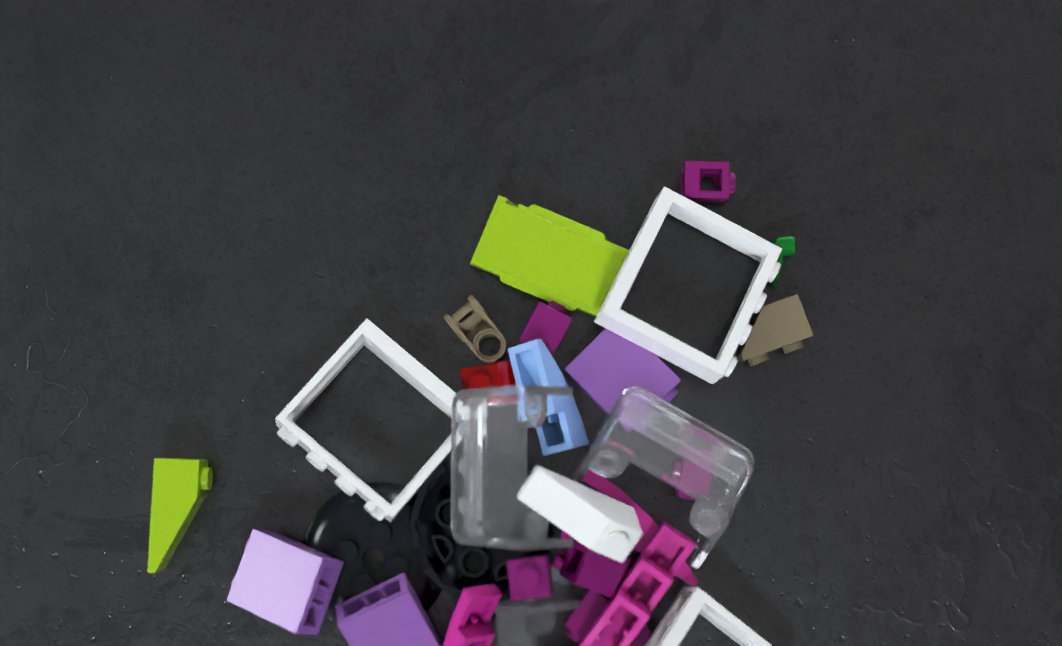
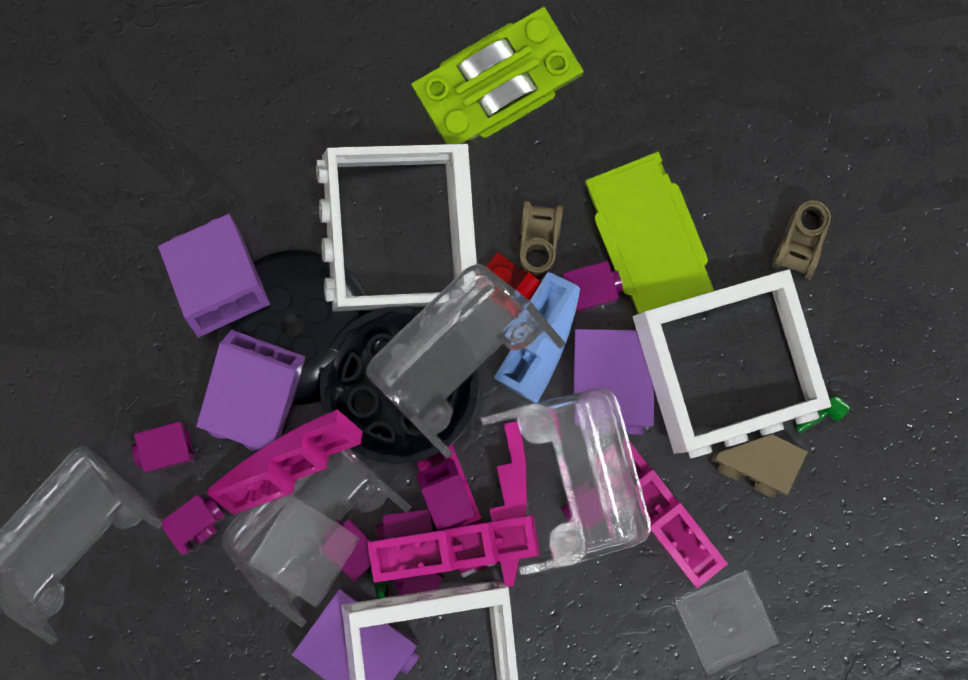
camera: 55 degrees right, 0 degrees up
lime slope [147,458,213,573] -> none
magenta brick [507,554,554,601] -> none
white slope [517,465,643,563] -> none
magenta brick [681,161,736,204] -> none
none -> lime piece [411,7,584,144]
none -> dark pink slope [593,435,728,589]
none -> clear tile [674,569,780,676]
none -> dark tan piece [772,200,831,280]

